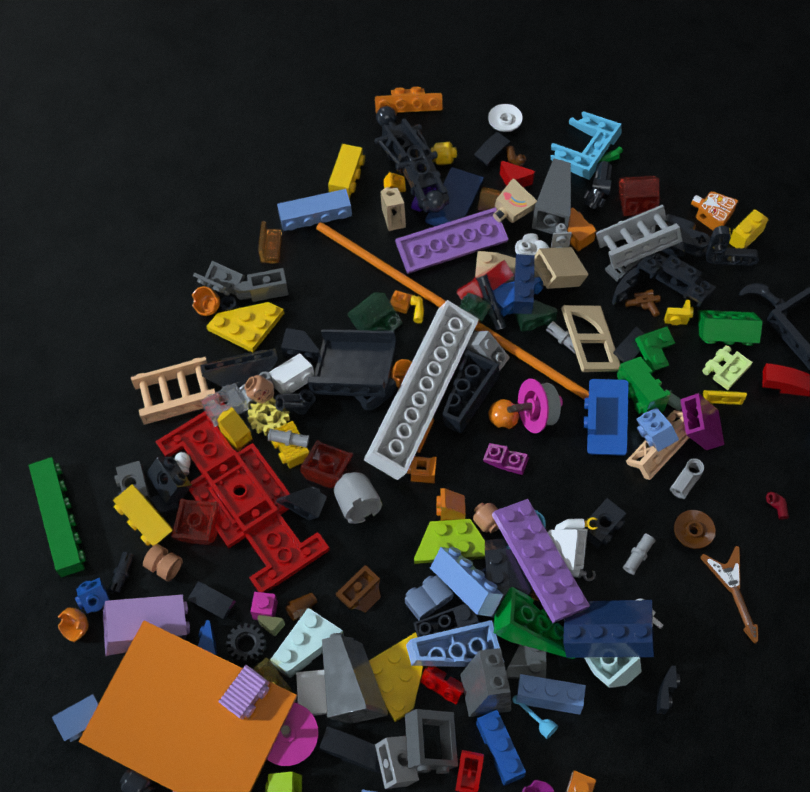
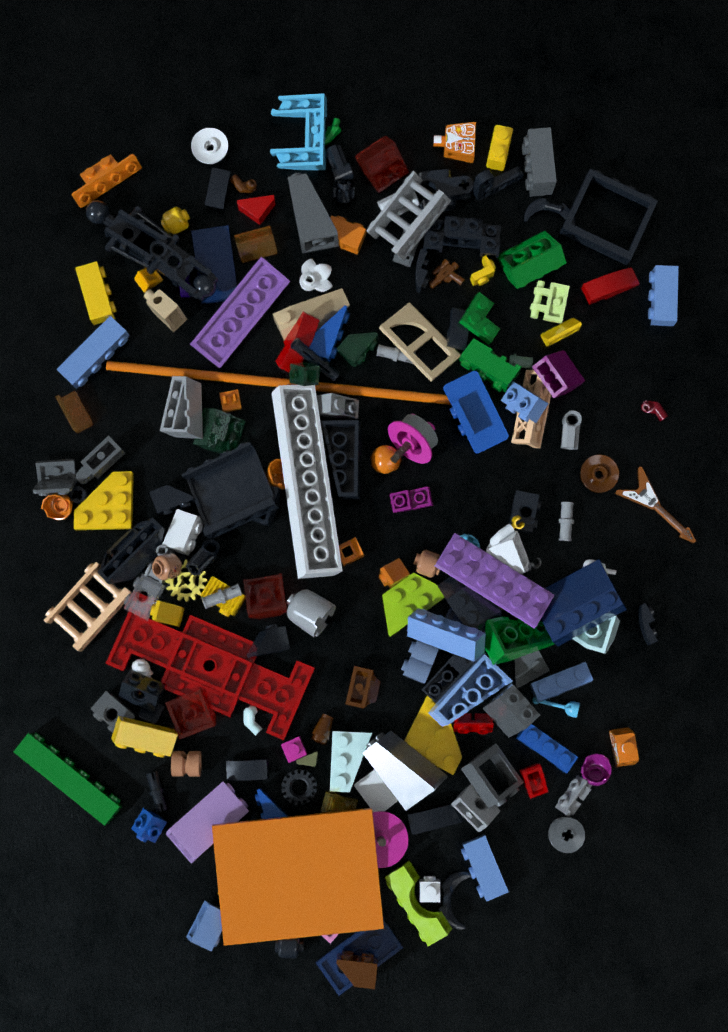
camera: 30 degrees left, 20 degrees up
orange hair [58,607,88,642] -> none
lavender brick [219,665,270,720] -> none
yellow arm [410,295,424,323] -> none
tan torso [493,178,537,223] -> none
dark blue brick [513,254,535,314] -> none
tan brick [534,247,589,289] -> none
light grey hinge [551,223,572,248] -> none
none -> light grey wedge [160,376,203,439]
none -> light aqua arm [244,705,262,736]
none -> dark grey brick [522,127,556,197]

